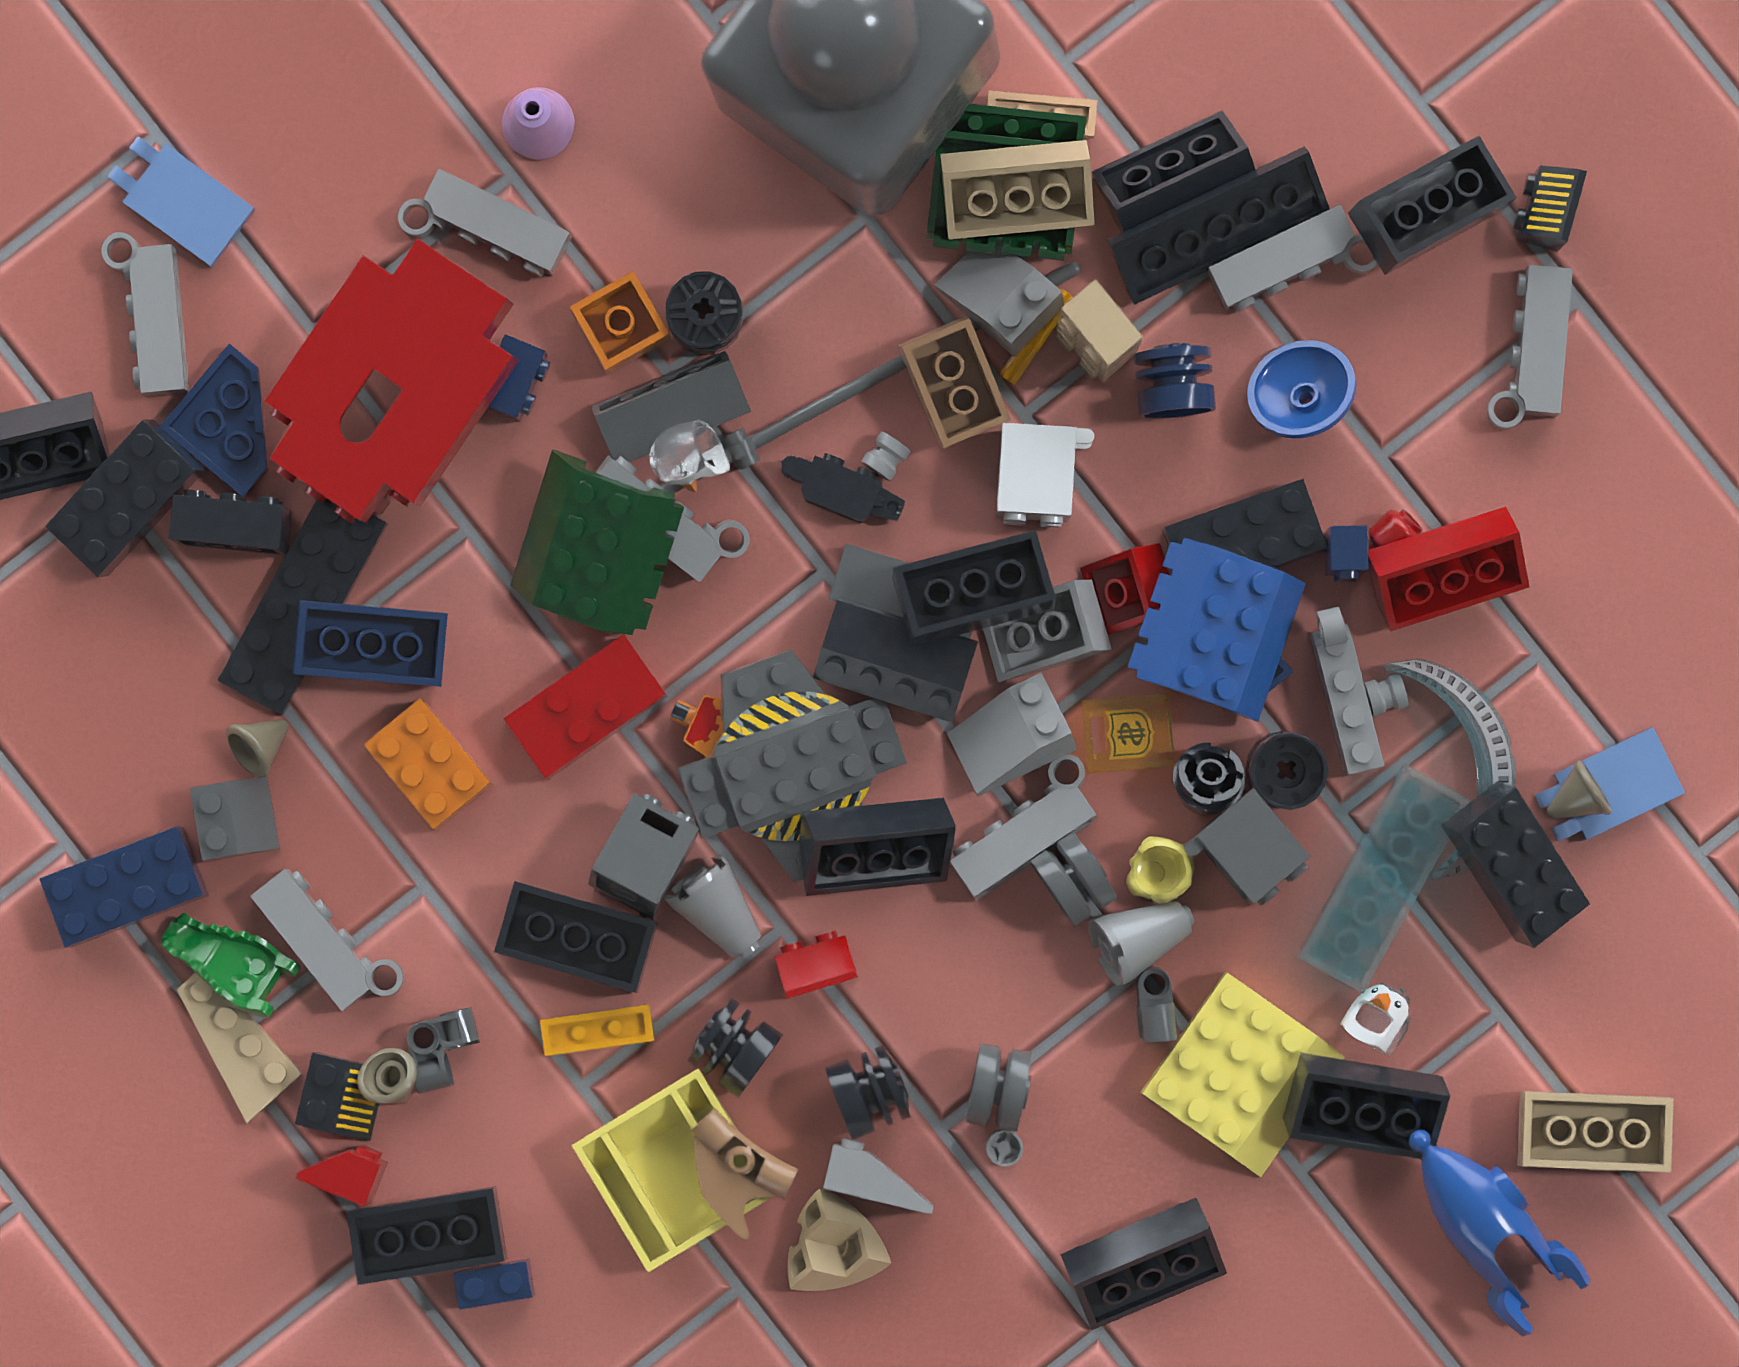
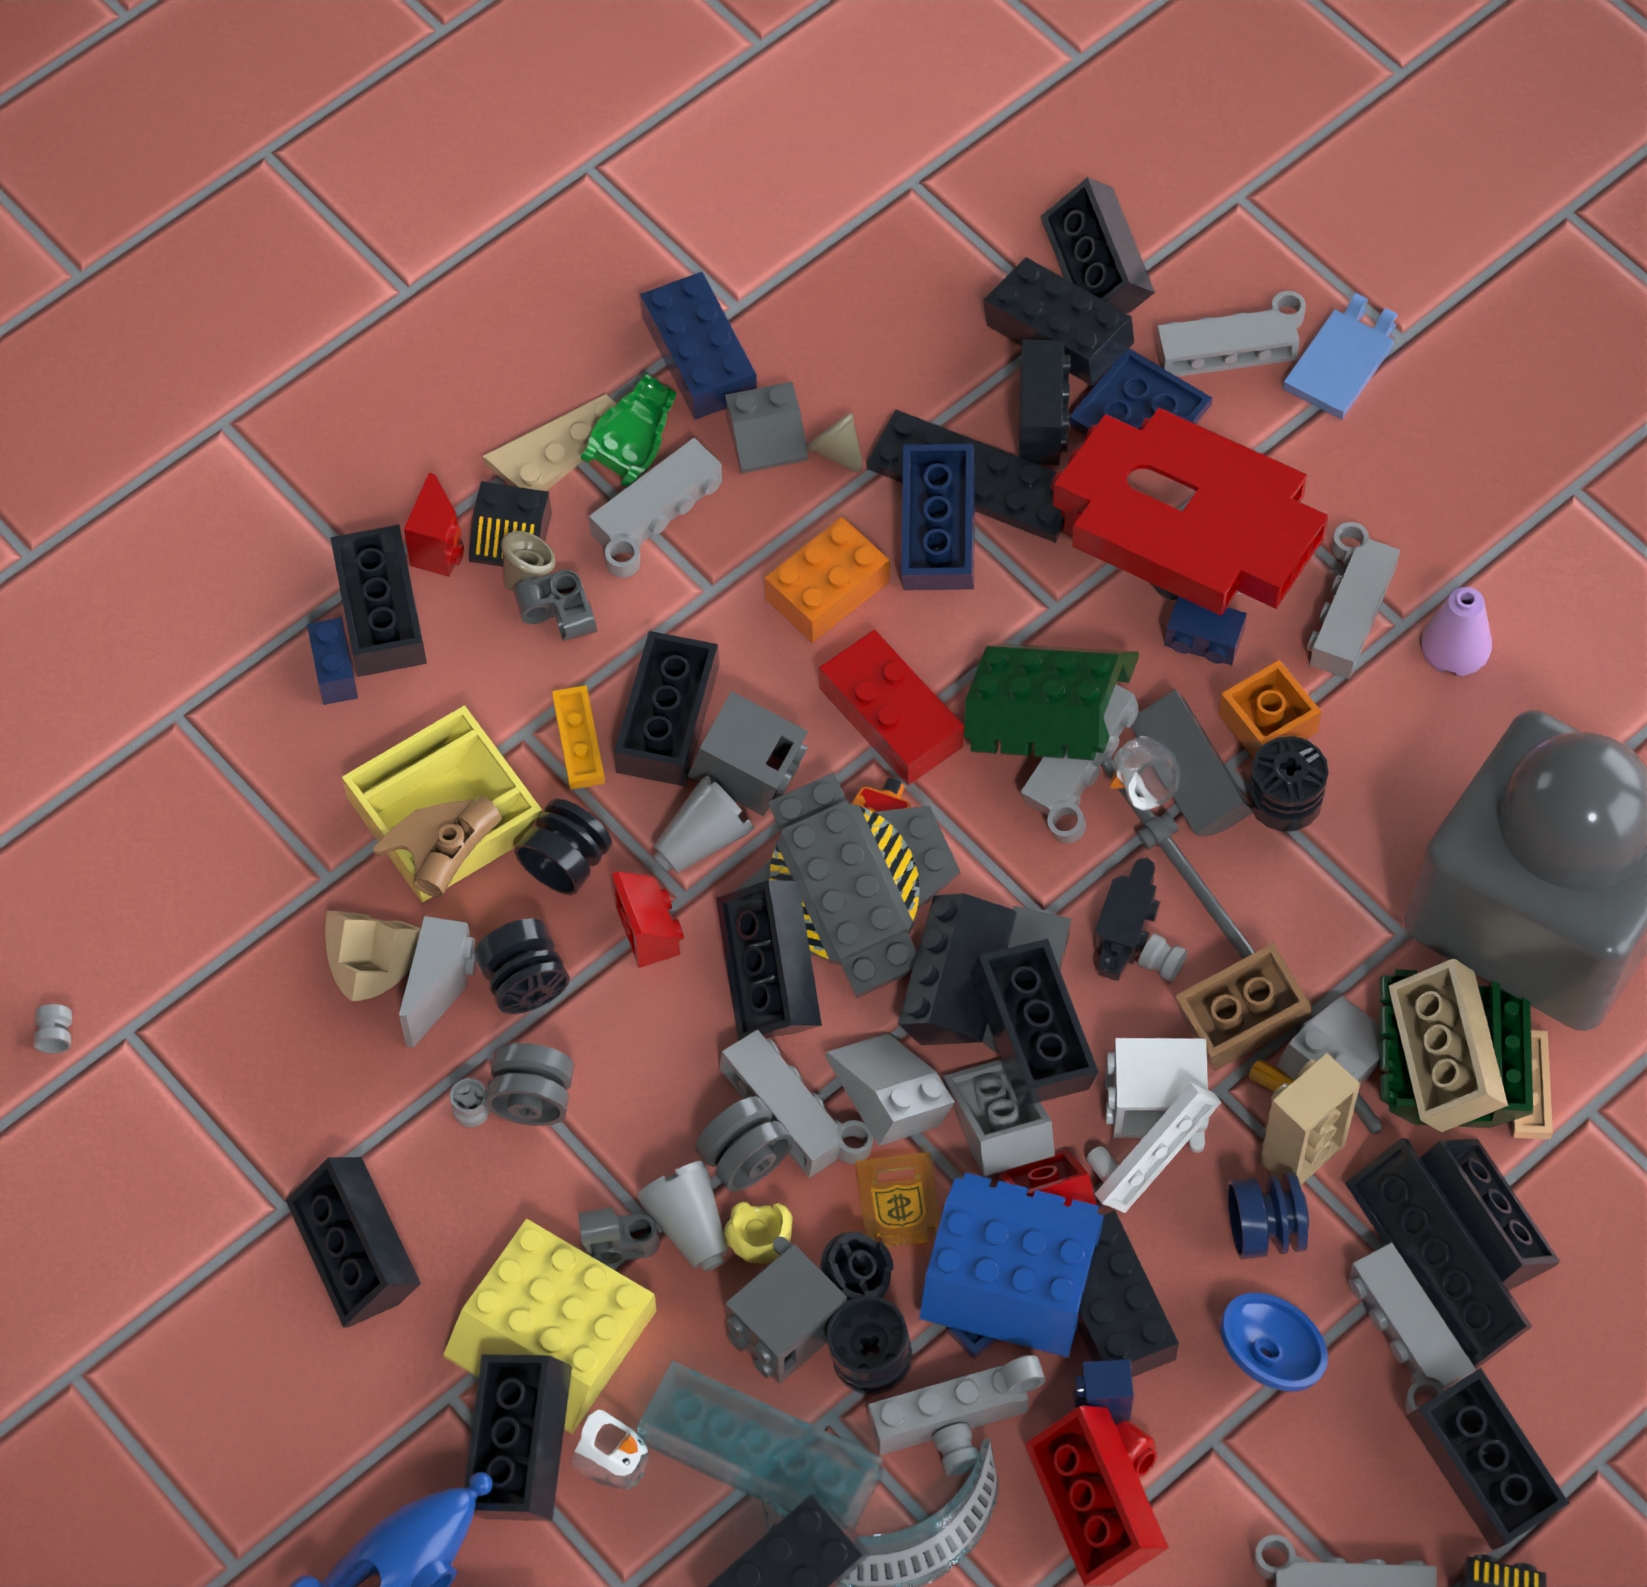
camera: 85 degrees right, 25 degrees down
none -> white piece [1087,1083,1222,1213]

